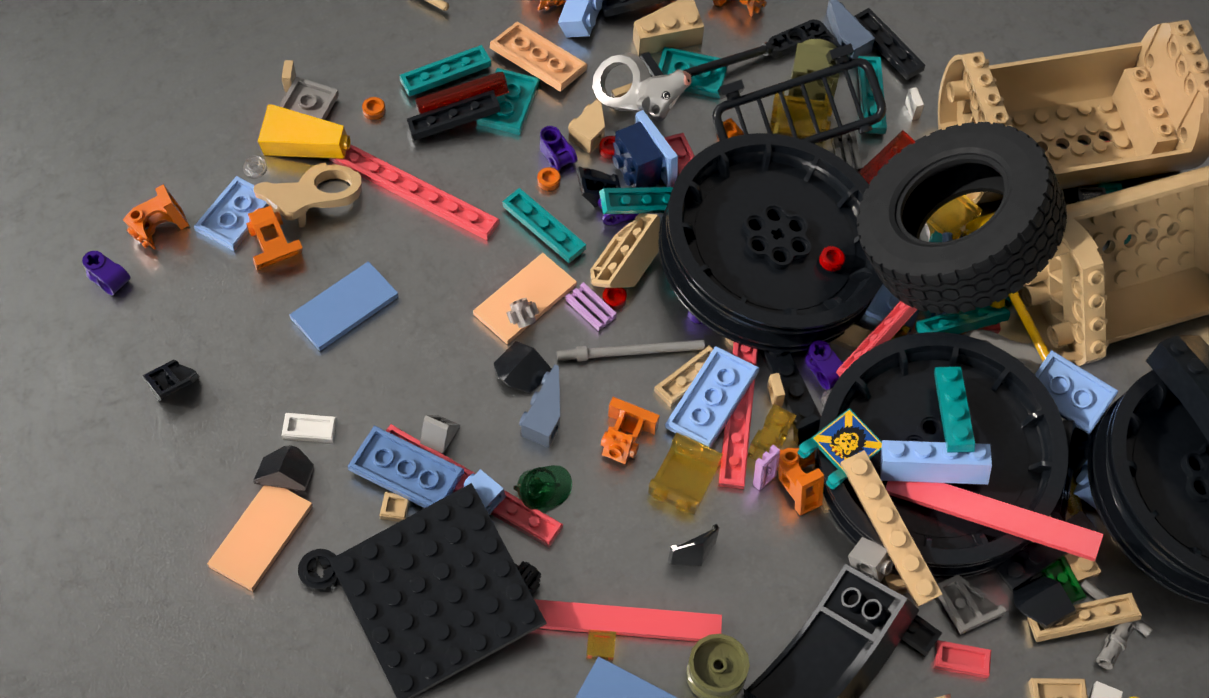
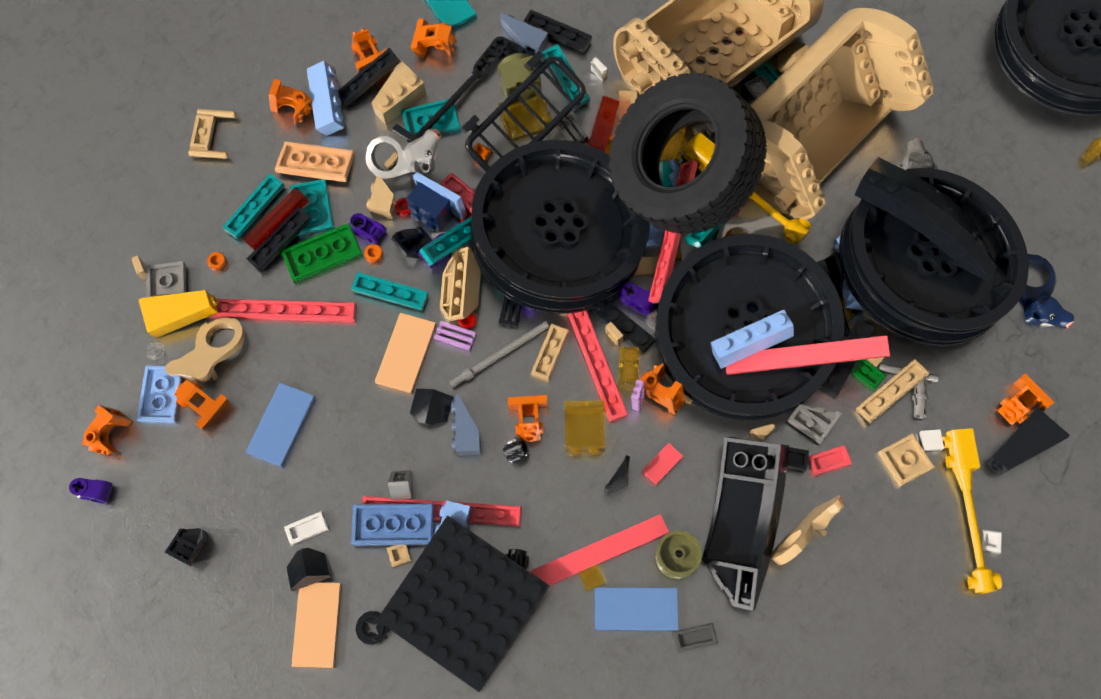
camera: 20 degrees left, 10 degrees up
light grey gear [506,298,539,328] -> none
clear green piece [513,465,572,509] -> none
light blue tile [665,346,759,450] -> none
black tile [793,414,820,446] -> none
flag [797,408,882,490] -> none
red tile [819,246,845,271] -> none
tan plate [840,450,942,607] -> none
light grey brick [848,537,893,583] -> none
teal plate [934,367,975,453] -> none
black slope [1013,575,1076,629] -> none
light blue tile [1035,350,1118,434] -> none
none -> green tile [281,223,363,284]
none -> black tile [498,296,522,328]
none -> black gear [503,438,529,463]
none -> coral tile [642,443,683,485]

